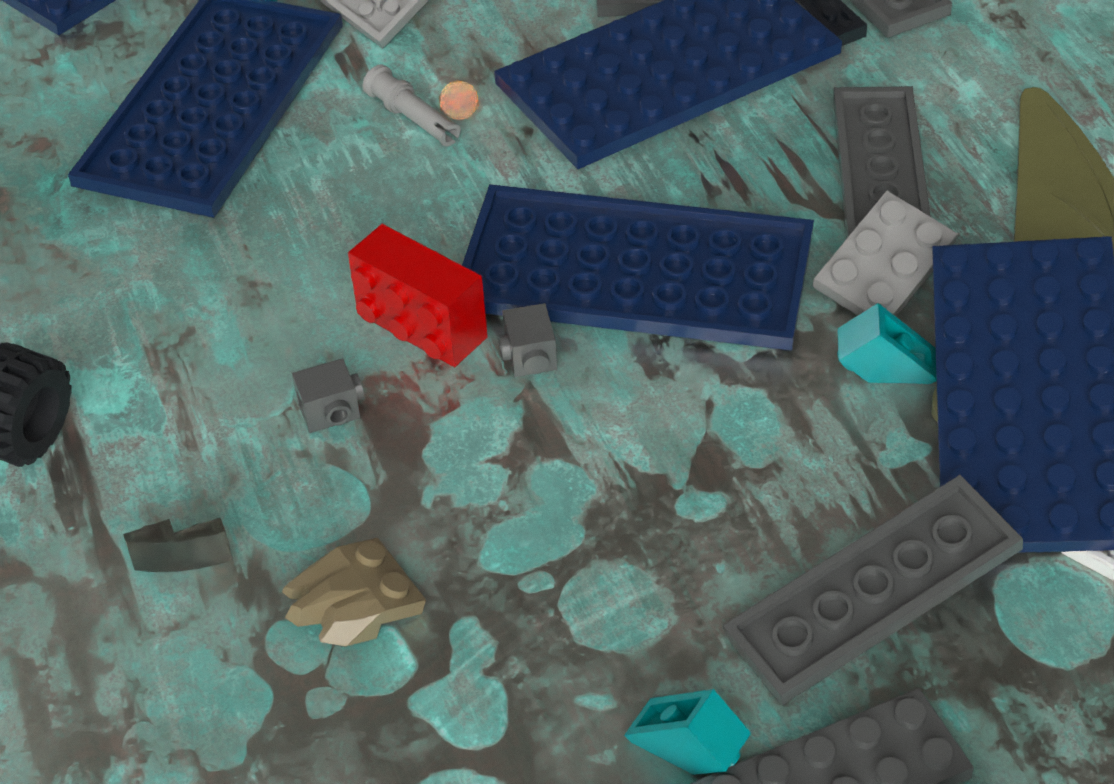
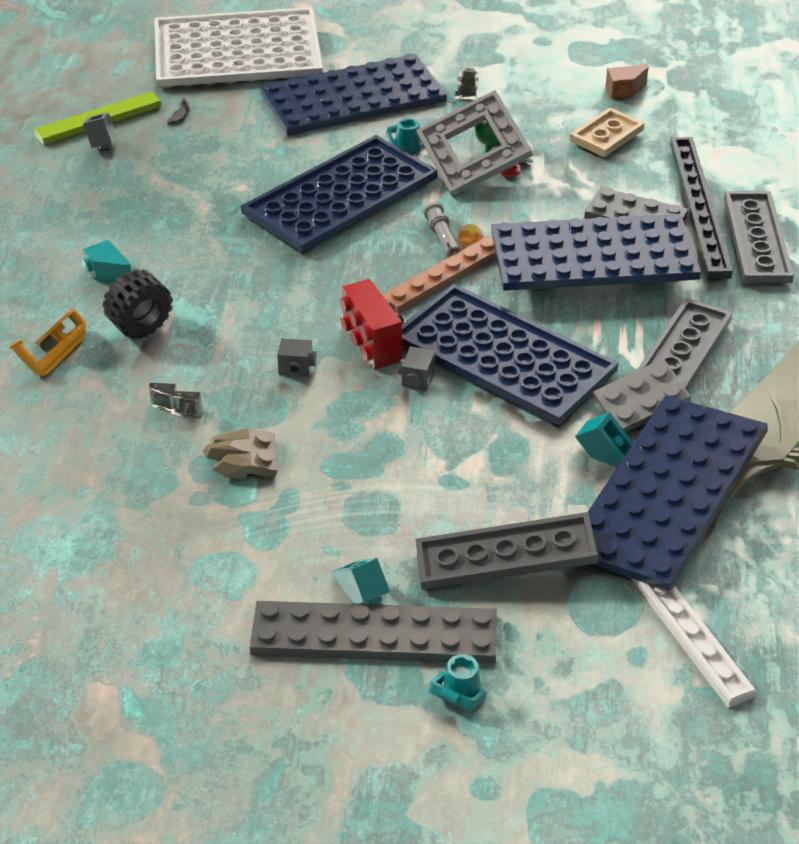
camera: 25 degrees right, 5 degrees down
none -> nougat plate [382,236,496,313]

